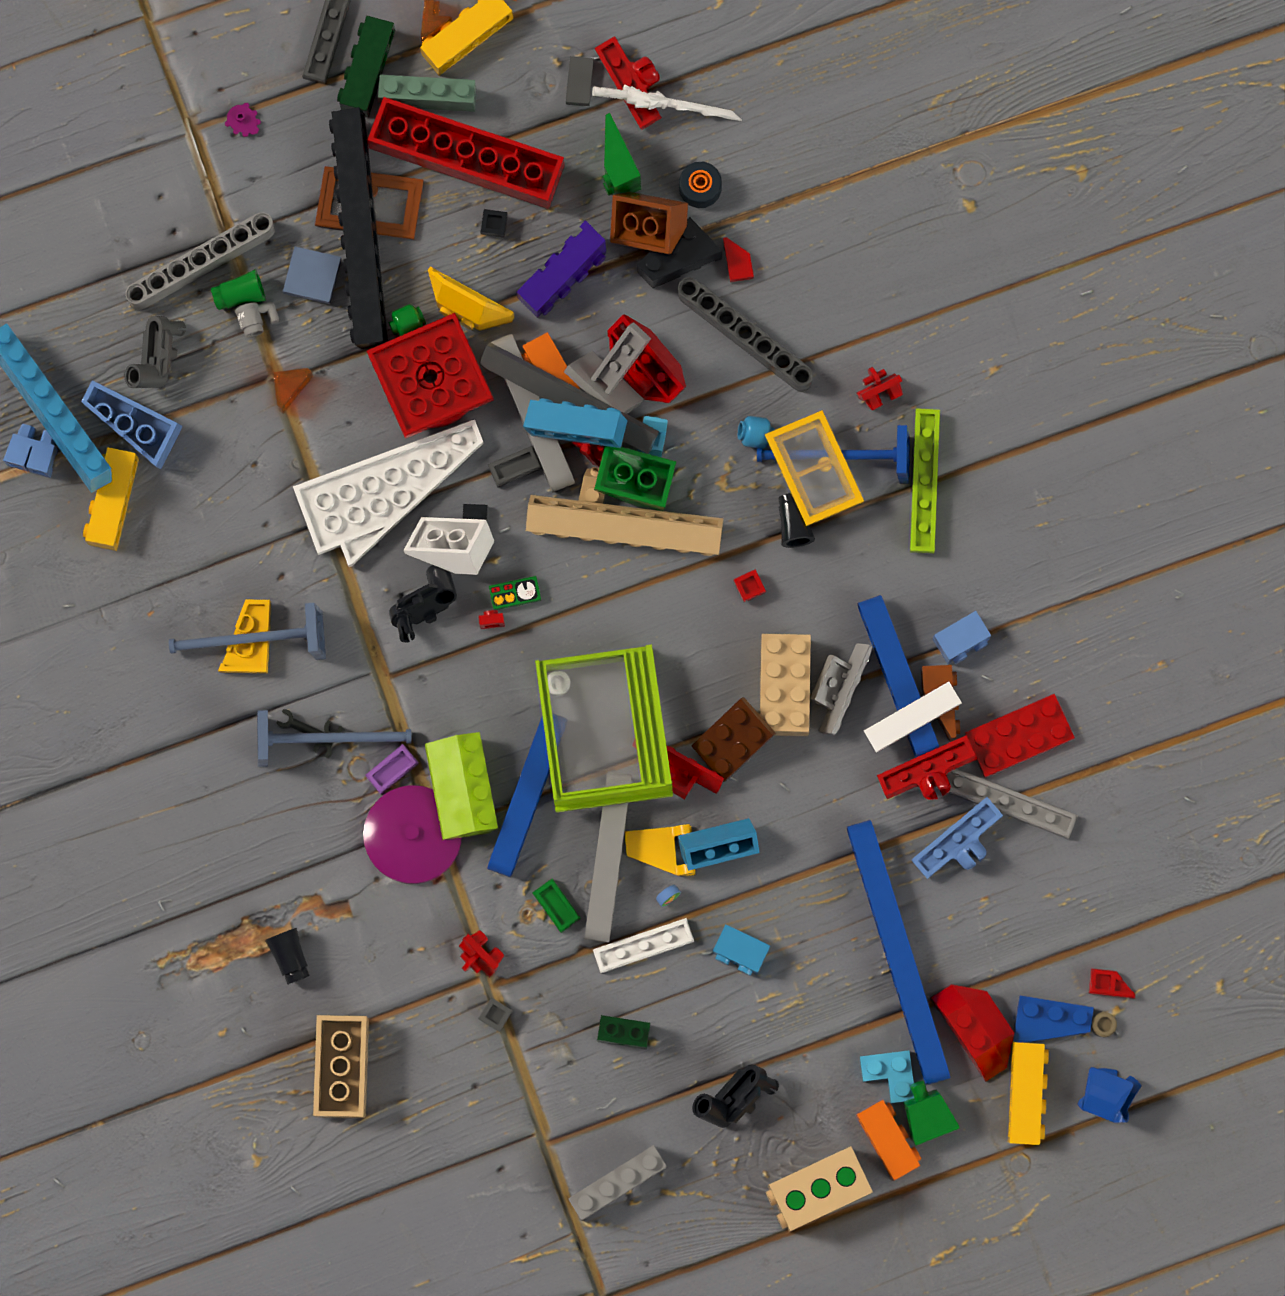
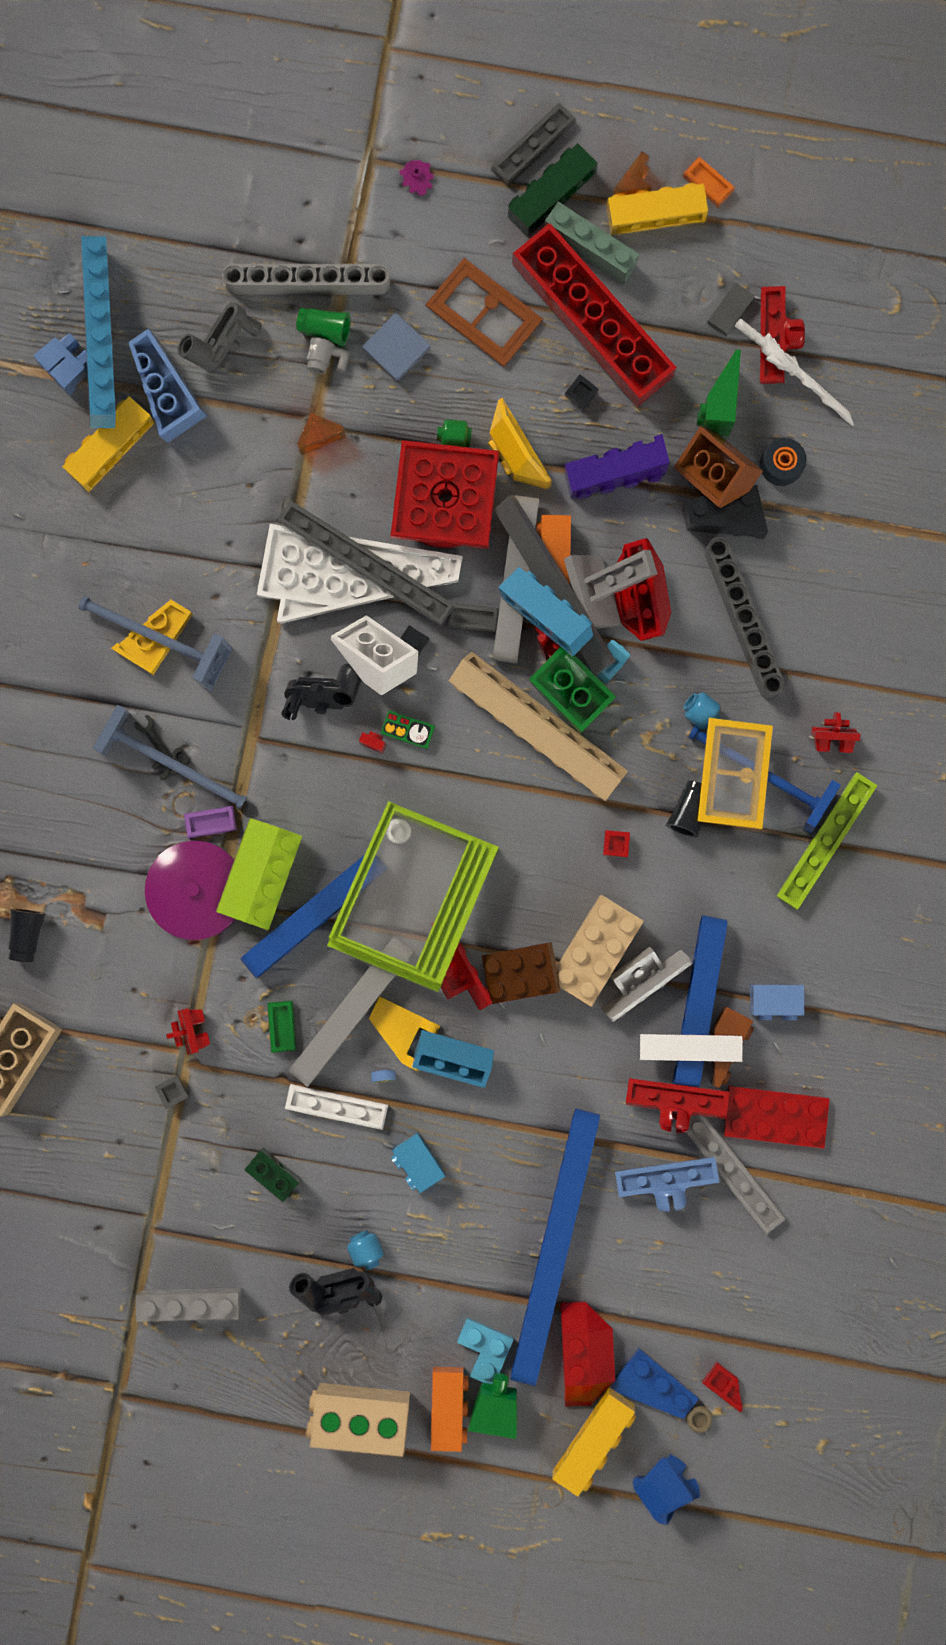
camera: 30 degrees right, 5 degrees up
black brick [329,107,388,349] -> none
tan bracket [579,467,605,504] -> none
red tile [723,237,754,282] -> none
none -> dark grey tile [277,500,455,627]
none -> dark azure head [347,1230,384,1271]

